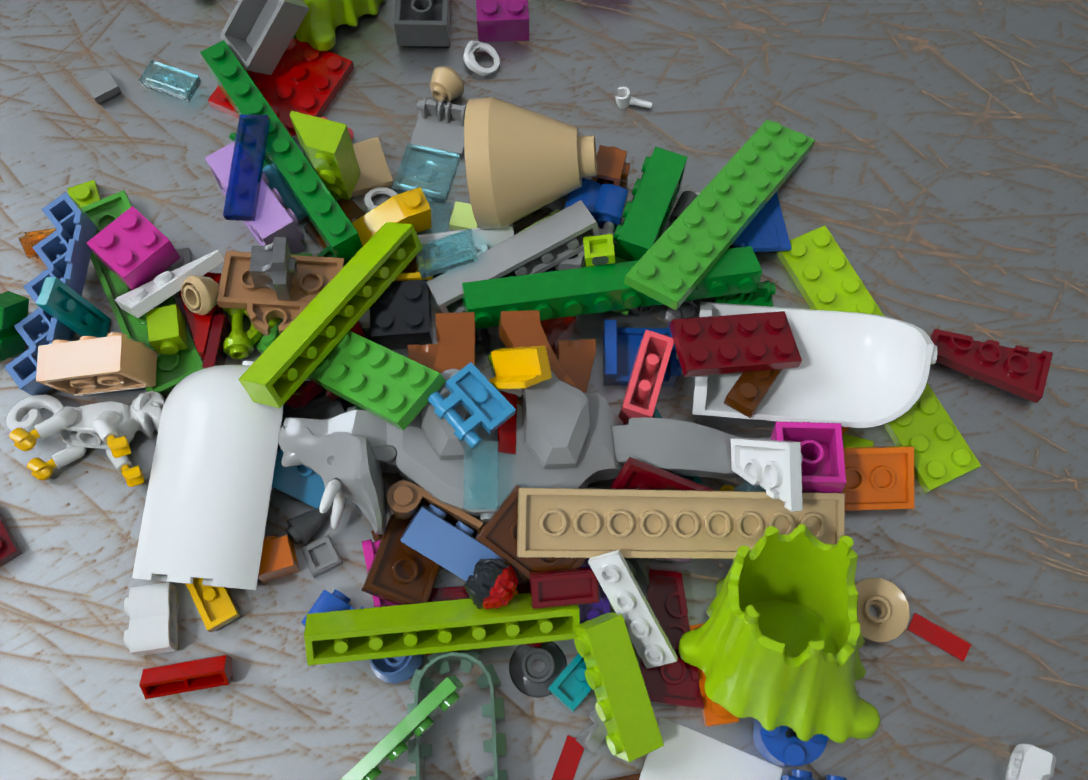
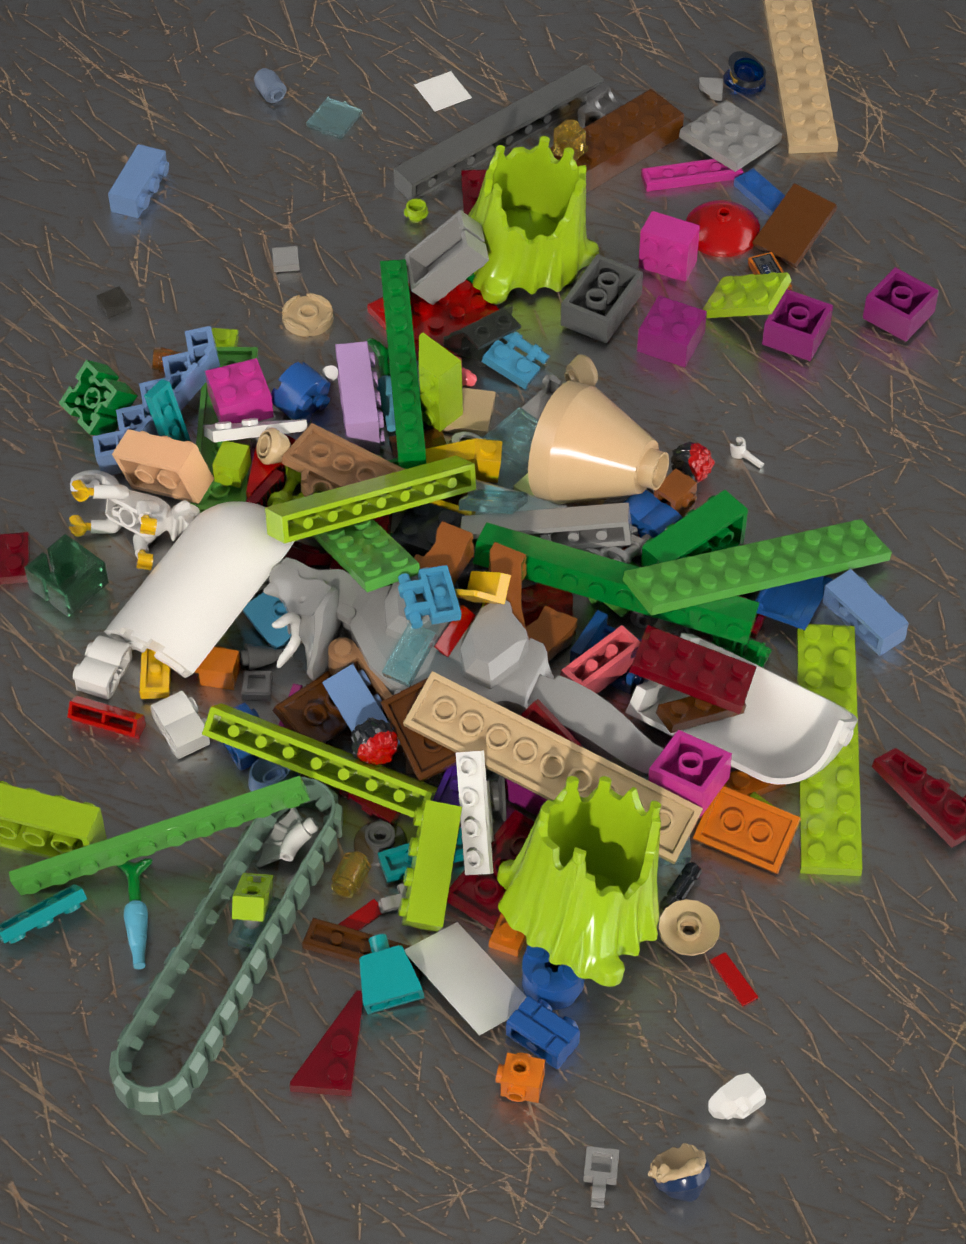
camera: 30 degrees right, 15 degrees down
clear light blue plate [139,60,201,102] -> none
clear blue tile [223,114,270,221] -> none
flat silver brick [250,237,297,300] -> none
white piece [463,40,500,76] -> none
dark red tile [529,567,599,609] -> none
lime plate [583,234,616,267] -> none
white wing [731,438,803,512] -> none
none -> clear green piece [24,534,109,617]
none -> white brick [150,691,210,759]
none -> white arm [256,808,319,868]
none -> blue brick [271,362,331,424]
none -> tan tile [282,293,333,337]
none -> white piece [321,365,338,382]
none -> clear yellow brick [331,851,371,898]
none -> pearl dark grey piece [443,304,521,368]
none -> dark azure plate [481,331,550,390]
none -> piece [671,442,715,484]
none -> medium blue brick [823,569,909,656]

